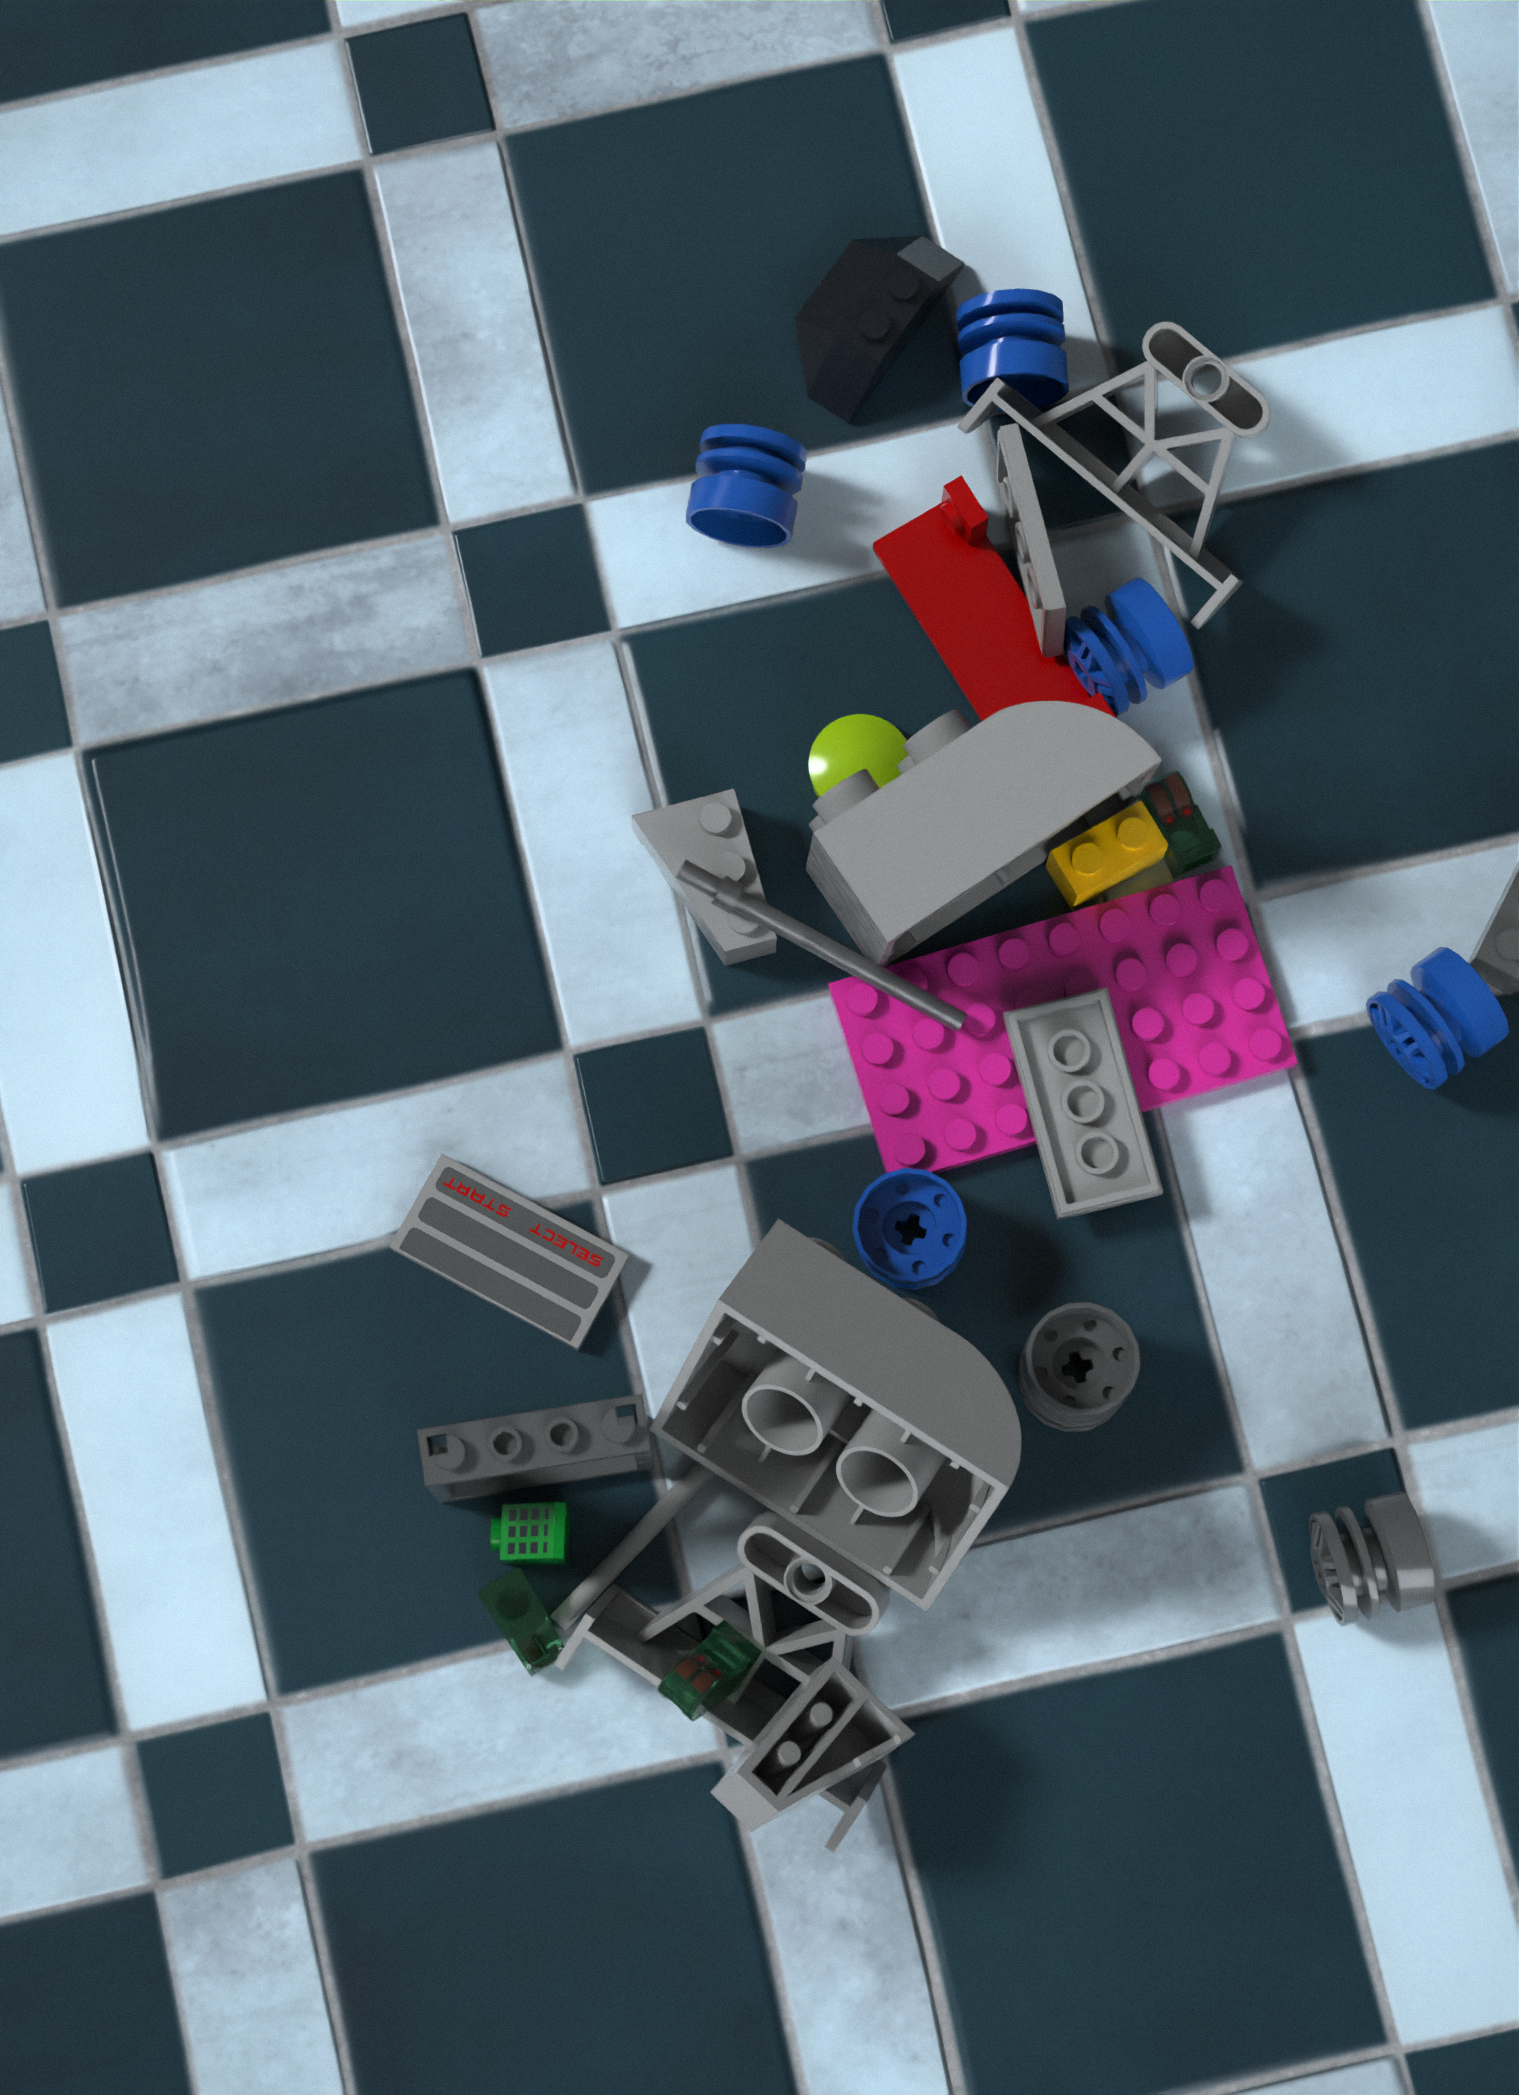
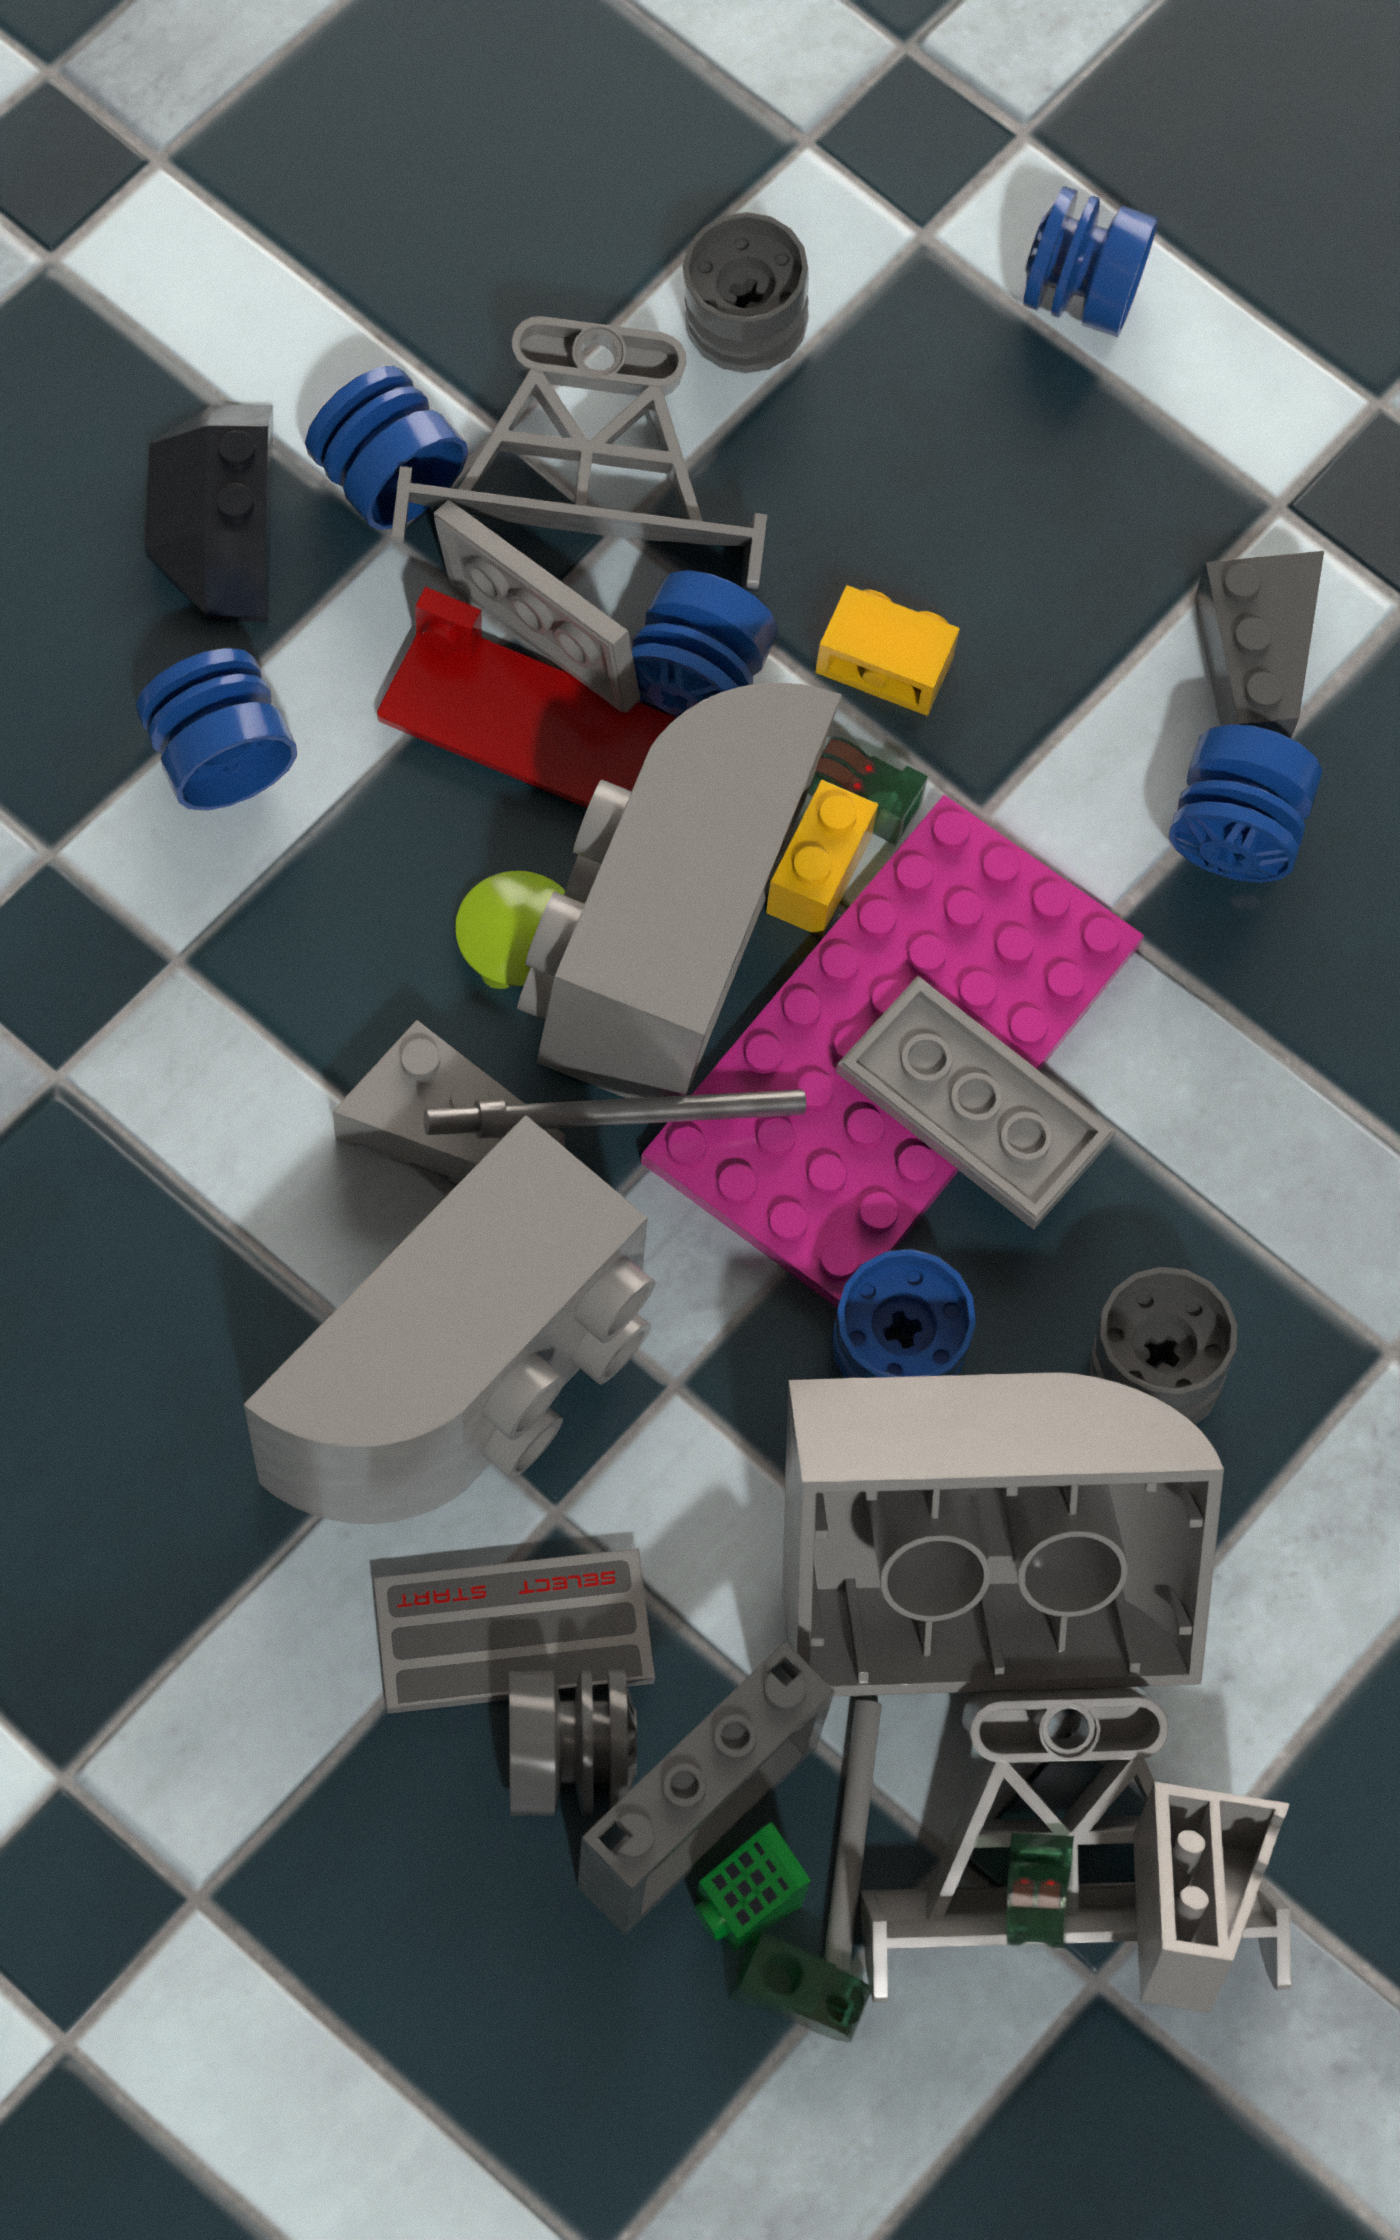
camera: 40 degrees left, 10 degrees down
none -> light grey brick [244,1115,655,1524]
none -> dark grey wheel [509,1670,637,1816]
none -> dark grey wheel [683,212,809,373]
none -> yellow brick [815,585,960,716]

